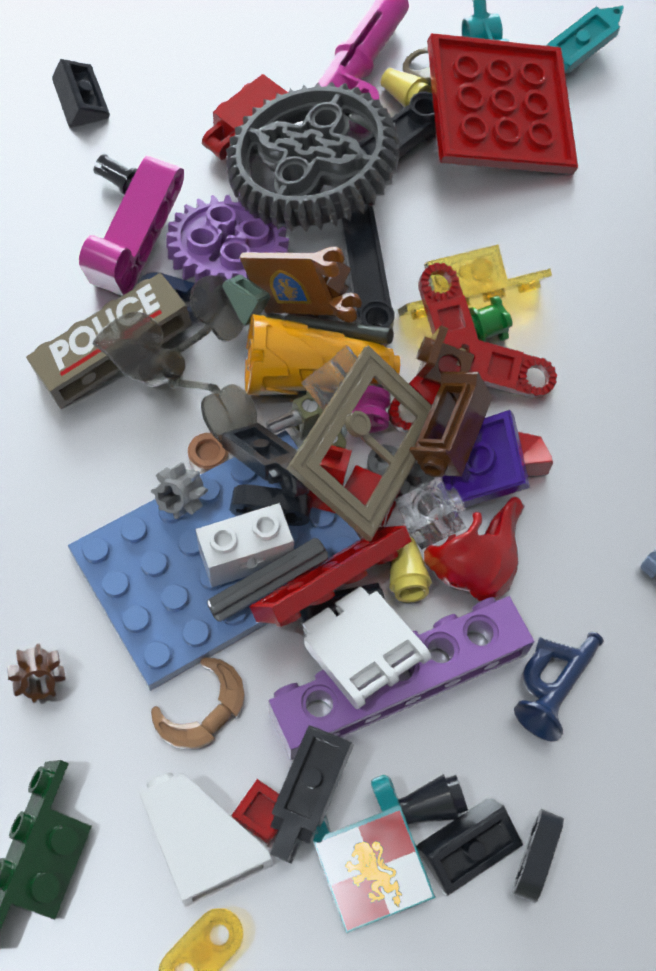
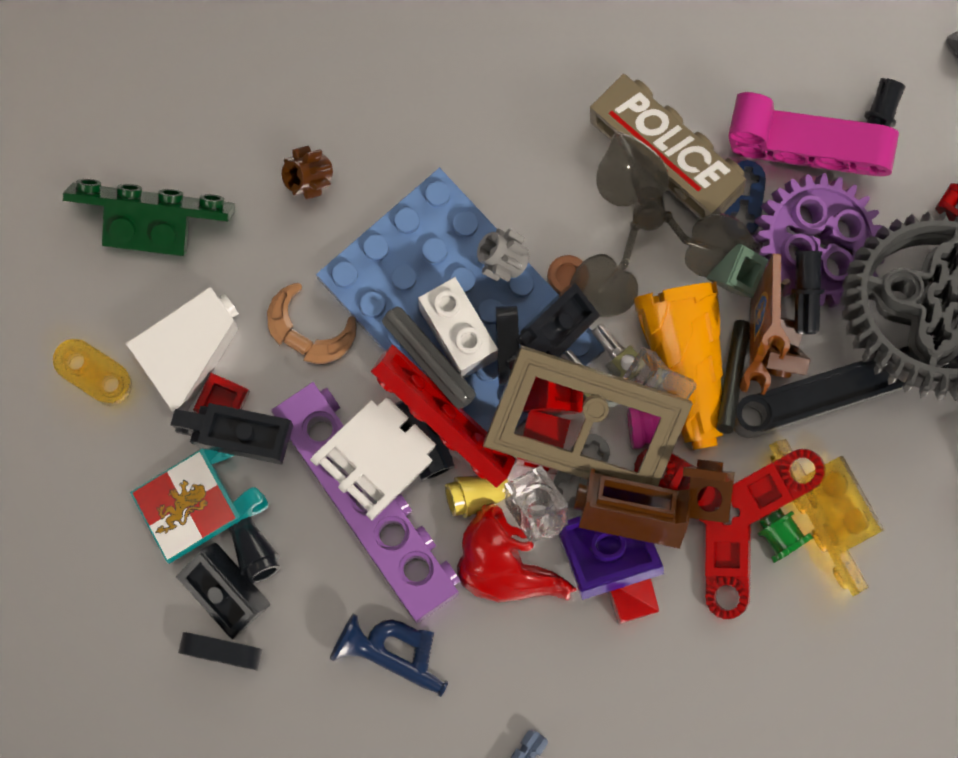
camera: 80 degrees right, 15 degrees up
none -> black axle [791,251,825,335]

